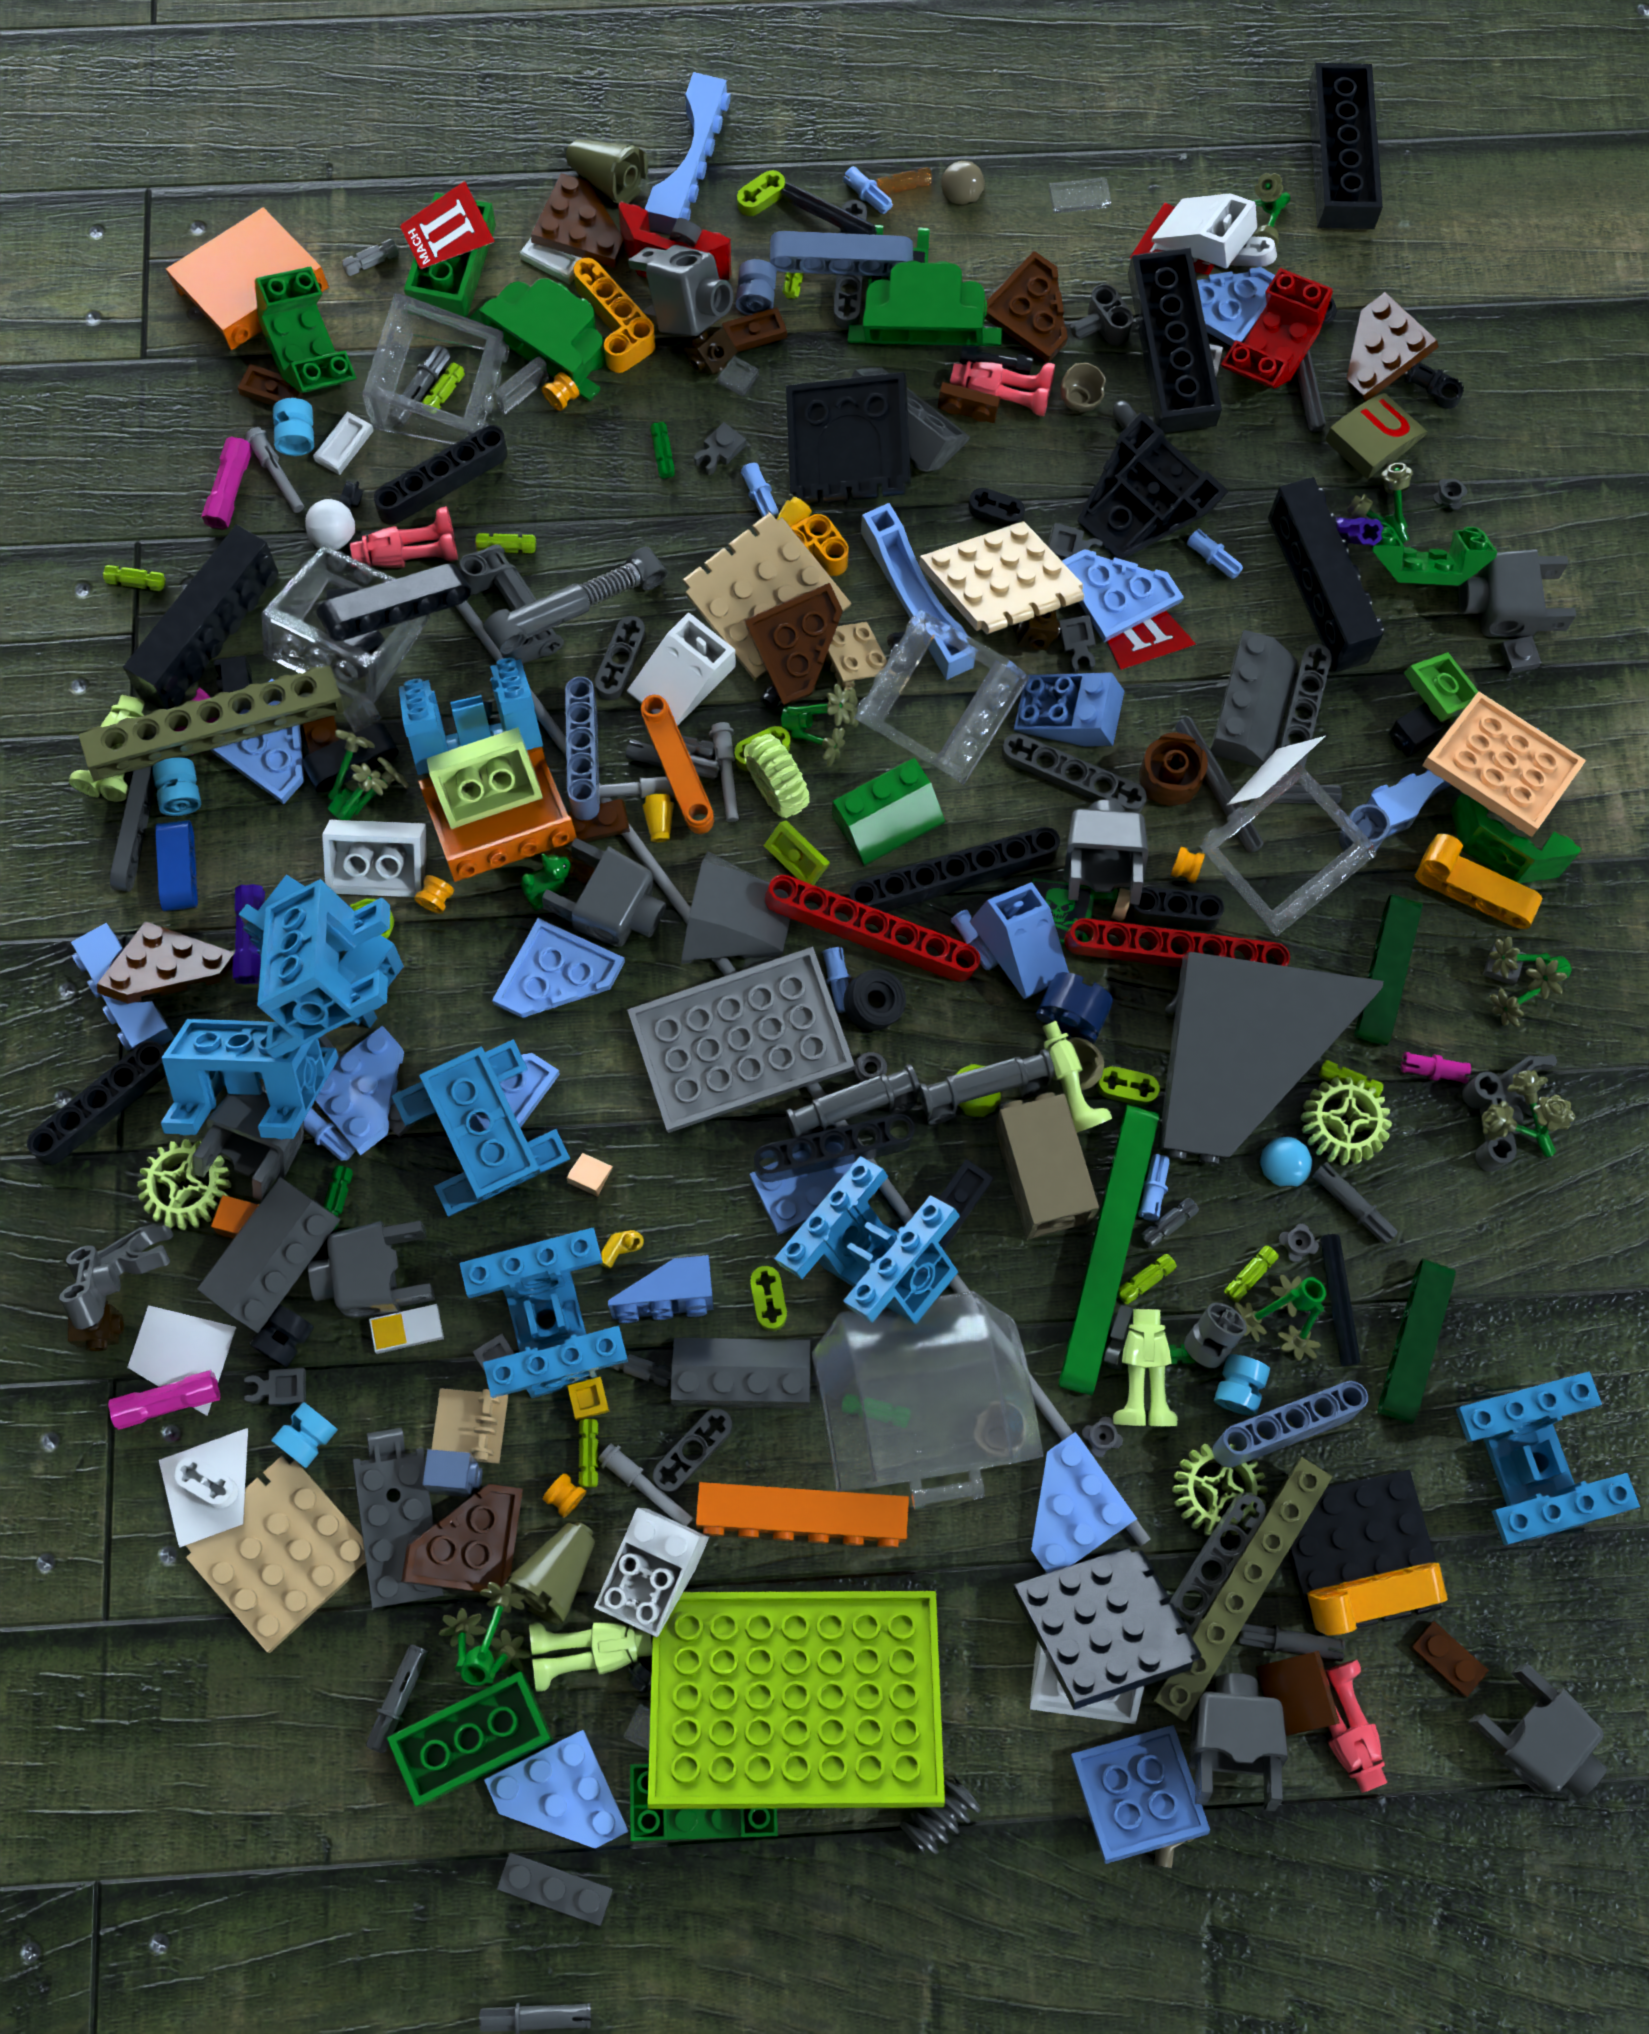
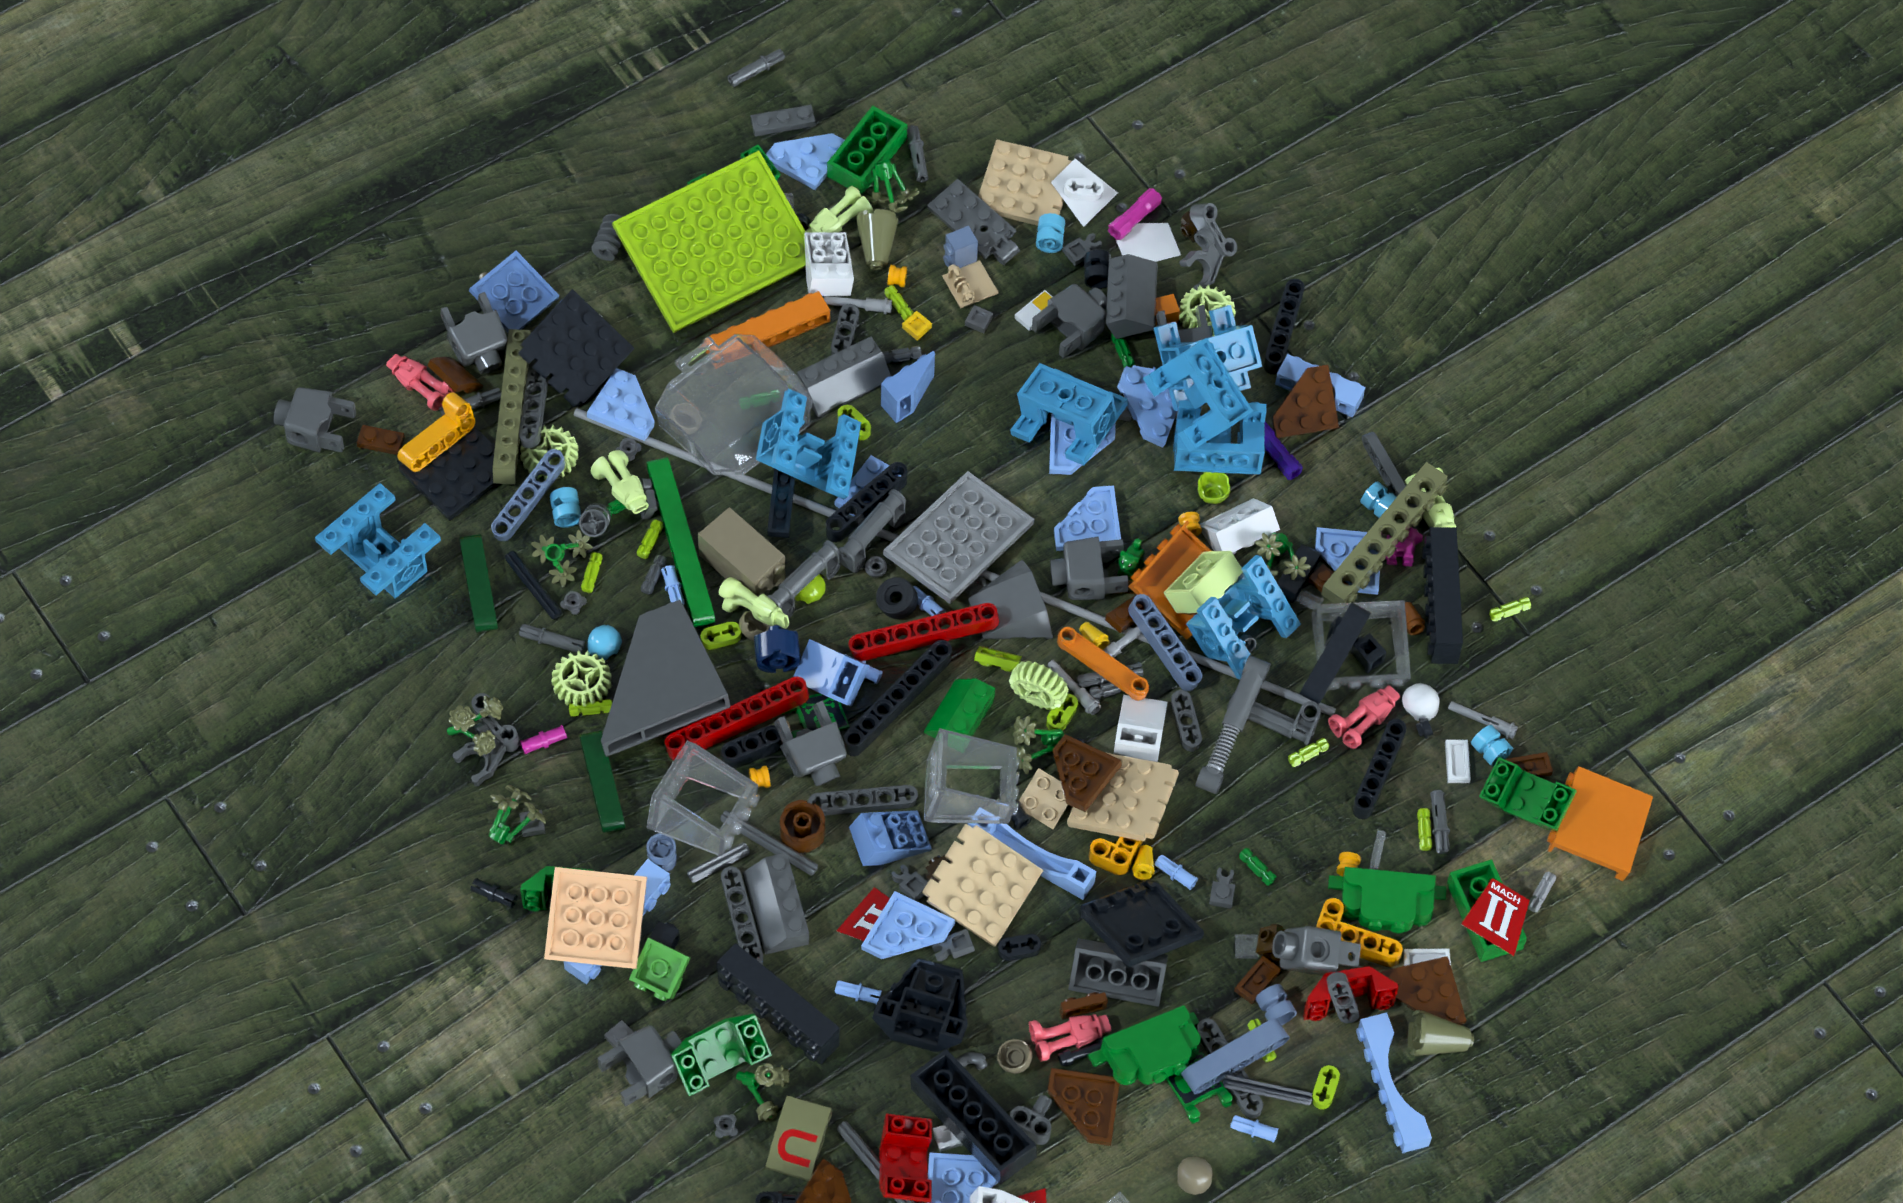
camera: 150 degrees right, 10 degrees down
blue beam [156,820,198,912] -> none
dark pink axle [201,436,253,530] -> none
black brick [214,656,253,693] -> none
clear windscreen [362,293,509,444] -> none
reddish brown plate [401,1484,523,1593] -> none
dark azure piece [459,1227,628,1398] -> none
light nougat slope [567,1153,613,1197] -> none
yellow arm [600,1230,644,1269] -> none
clear orange axle [876,167,932,194] -> none
white sticker [1227,736,1326,805] -> none
dark purple axle [1336,517,1384,546] -> none
light orange beam [1415,834,1543,929] -> none
none -> black pin [471,878,518,909]
none -> dark orange cone [1400,602,1425,635]

